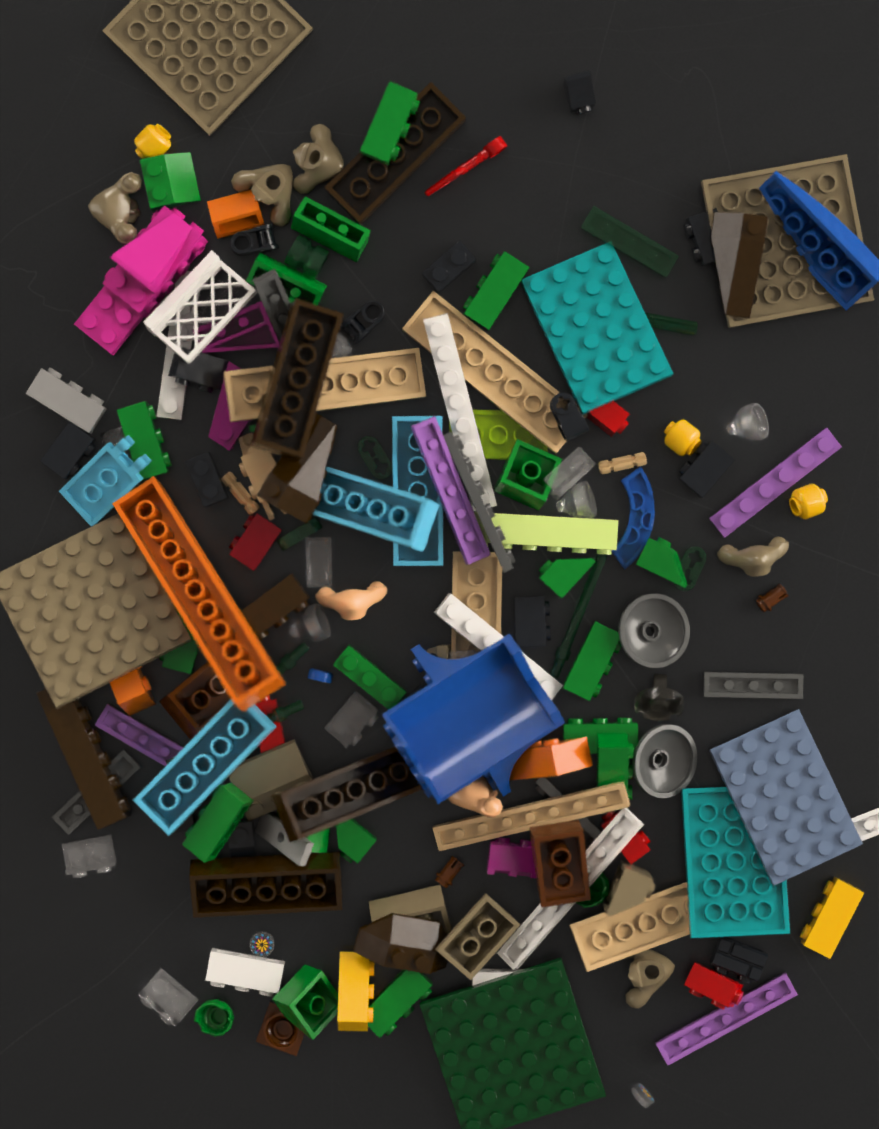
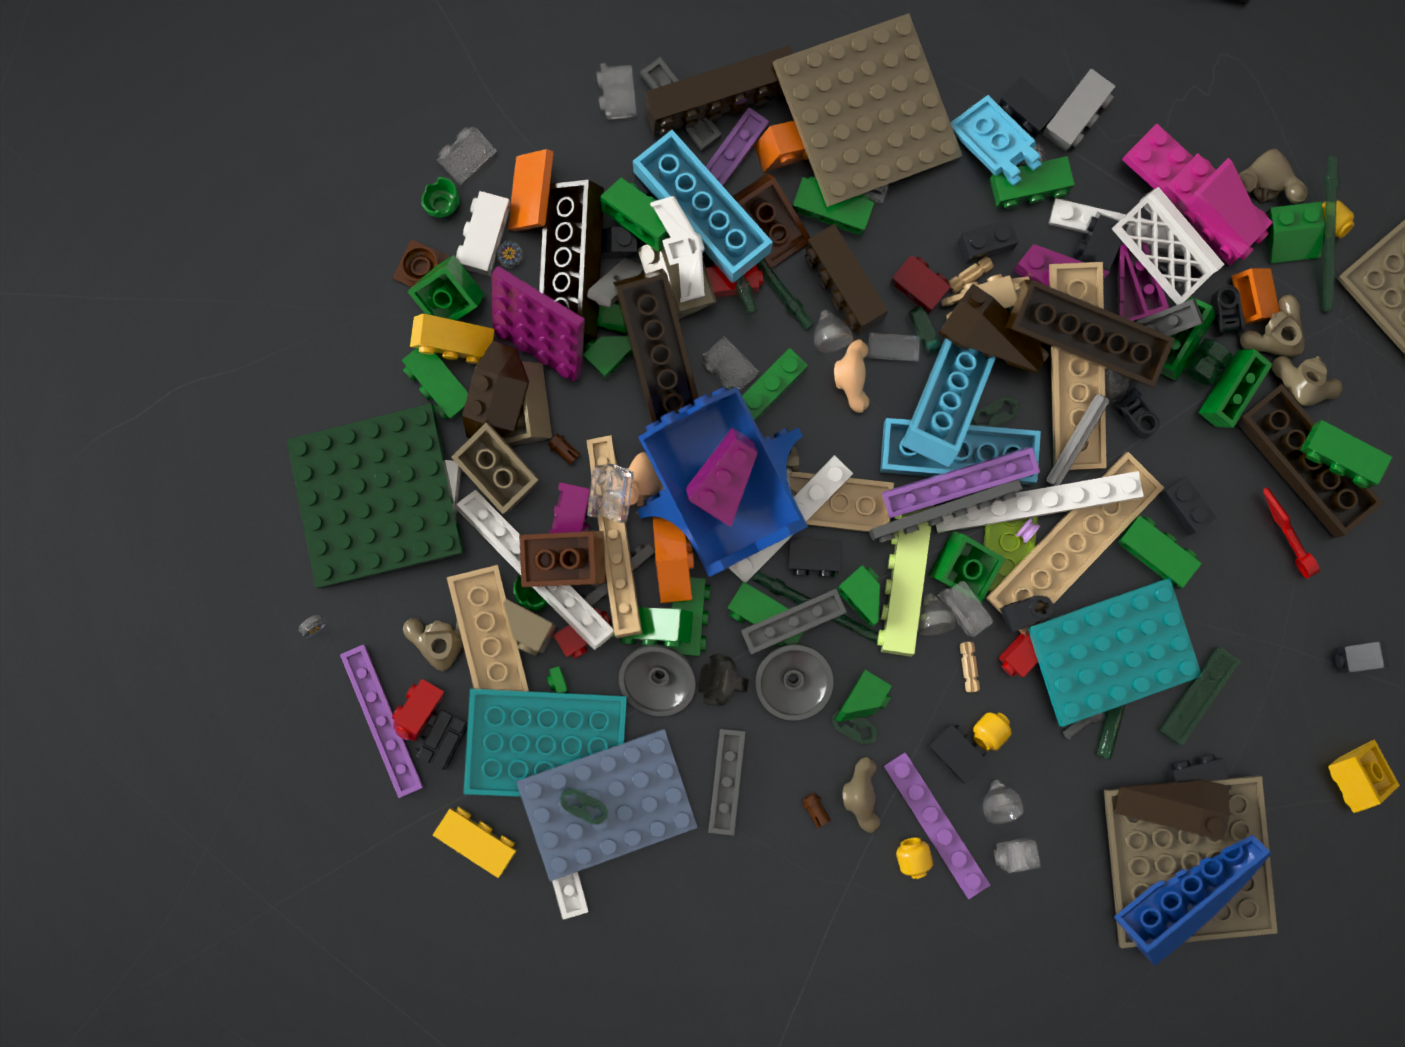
camera: 95 degrees right, 5 degrees down
orange brick [112,476,286,712] -> none
blue tile [307,668,334,683] -> none
blue tile [612,466,655,570] -> none
none -> magenta plate [492,266,584,382]
none -> orange tile [508,149,554,232]
none -> green plate [547,666,569,693]
none -> clear green beam [560,788,608,825]
none -> clear bracket [587,463,634,523]
none -> white plate [650,196,705,303]
none -> magenta wedge [686,428,757,527]
none -> dark grey plate [741,589,847,655]
none -> clear brick [994,837,1041,873]
none -> lavender bush [1015,518,1040,543]
none -> light grey axle [1046,394,1109,486]
none -> dark grey bar [1063,711,1106,740]
none -> clear green bar [1322,156,1340,311]
none -> yellow slope [1328,739,1400,813]

